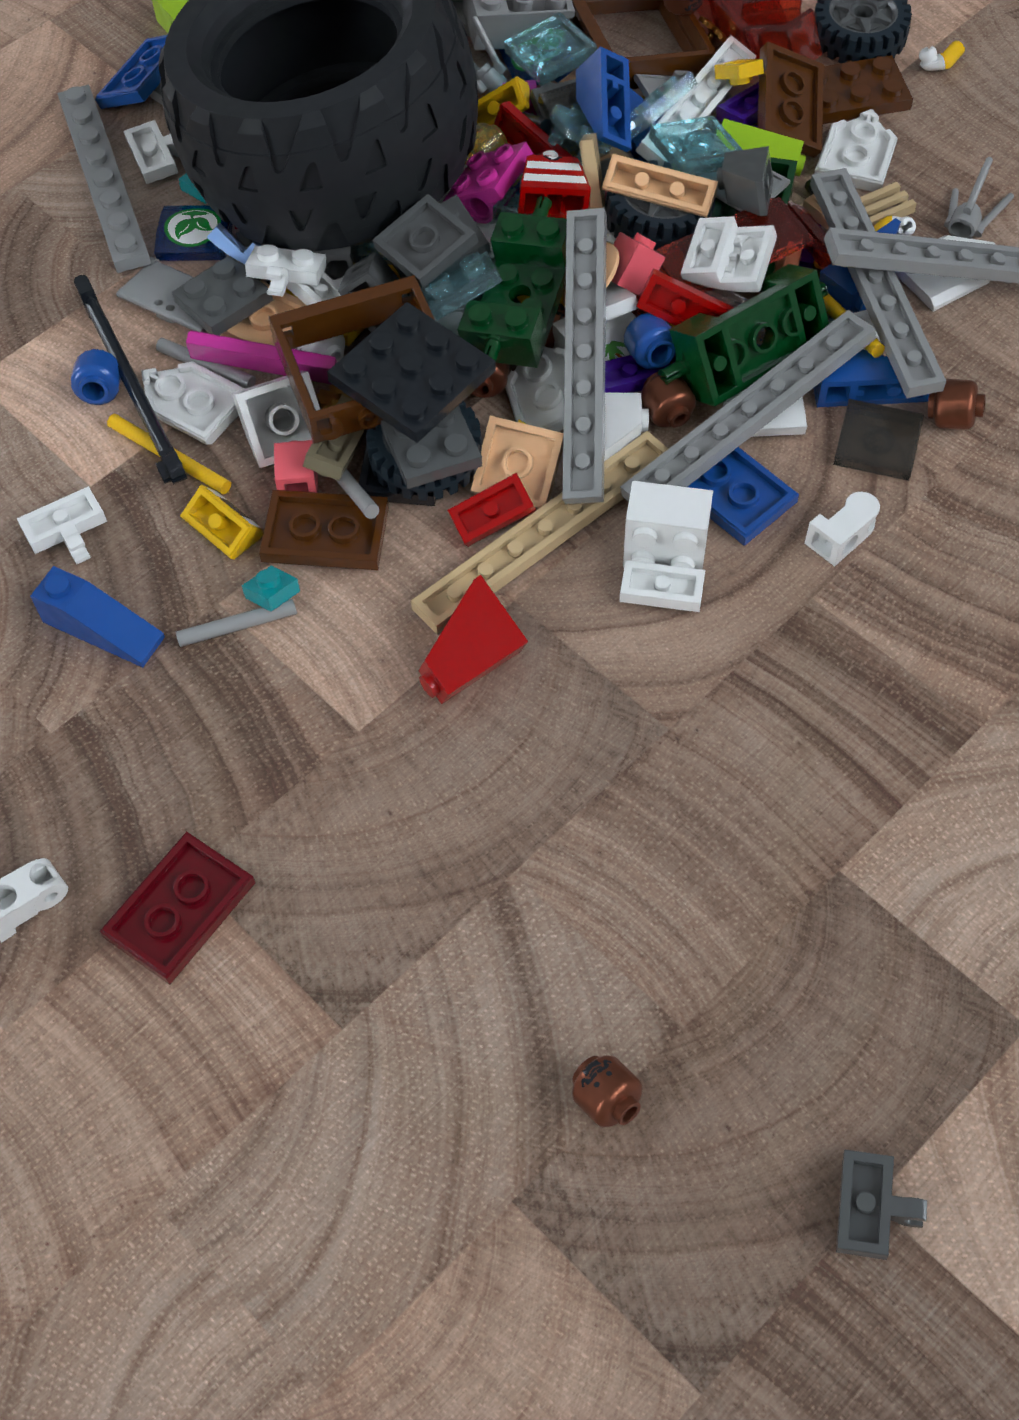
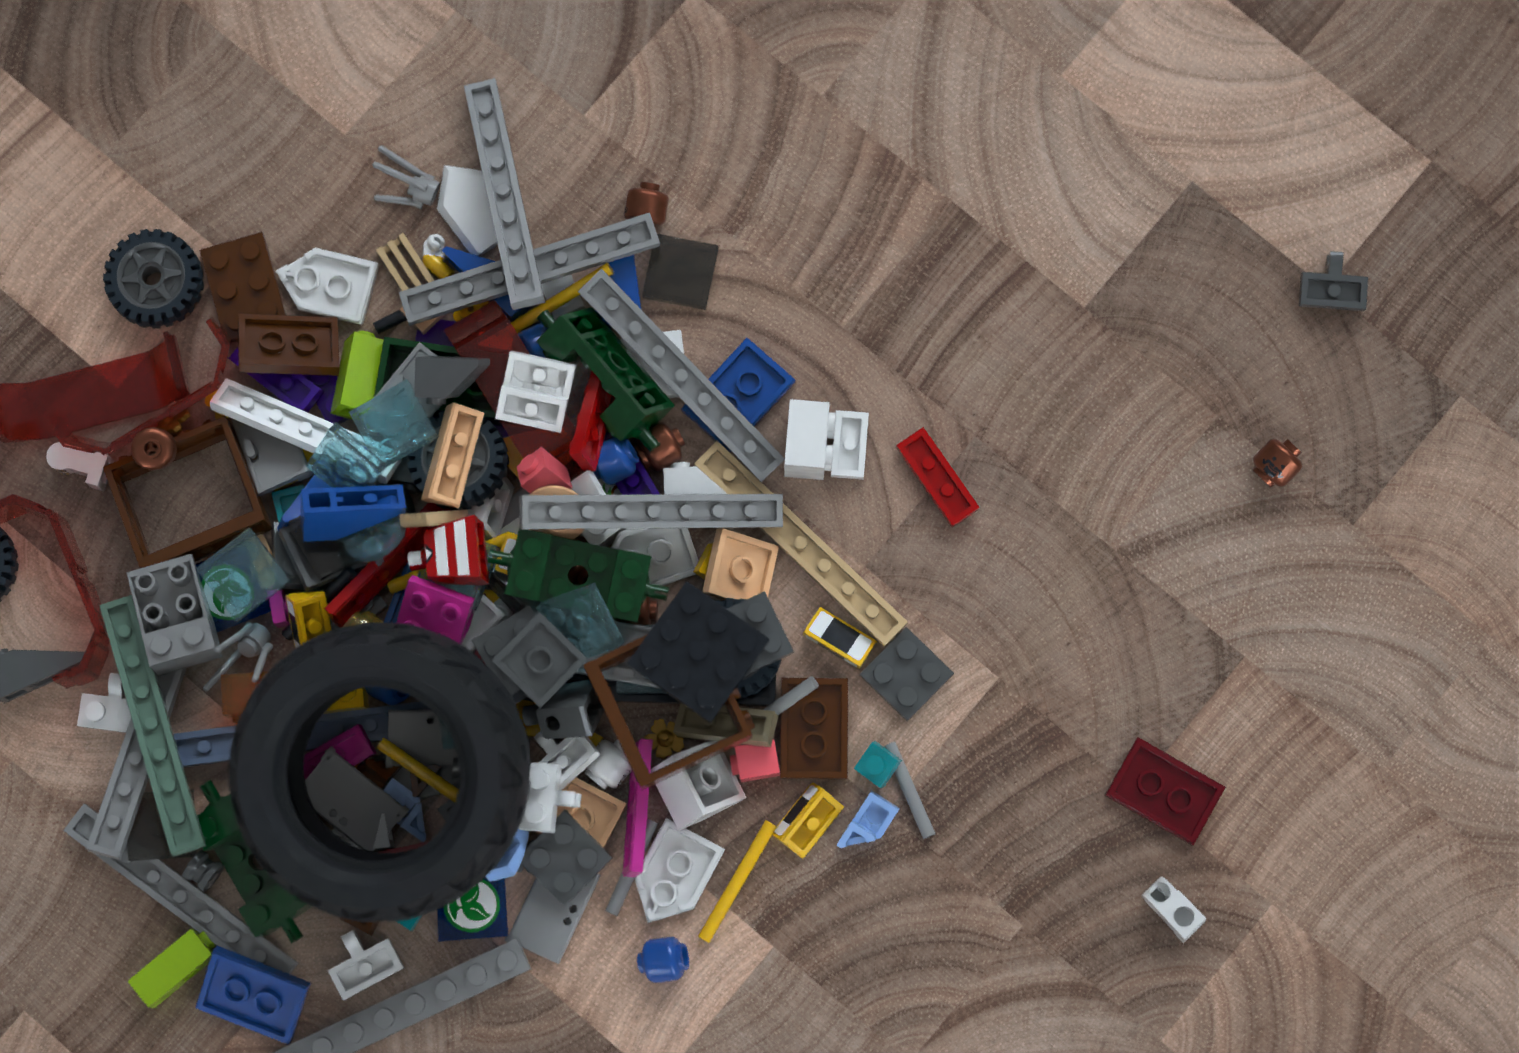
camera: 95 degrees left, 20 degrees up
white plate [17,486,107,565] -> none
blue slope [30,566,165,668] -> none
black hinge [74,275,188,485] -> none
red slope [418,575,528,704] -> none
red plate [447,473,536,547] -> none
yellow plate [714,59,764,85] -> none
white leg [804,491,880,566] -> none
arm [919,41,965,71] -> none
none -> slope [803,607,877,670]
none -> light blue slope [836,791,900,848]
none -> dark grey plate [860,627,954,722]
none -> red plate [896,427,980,528]

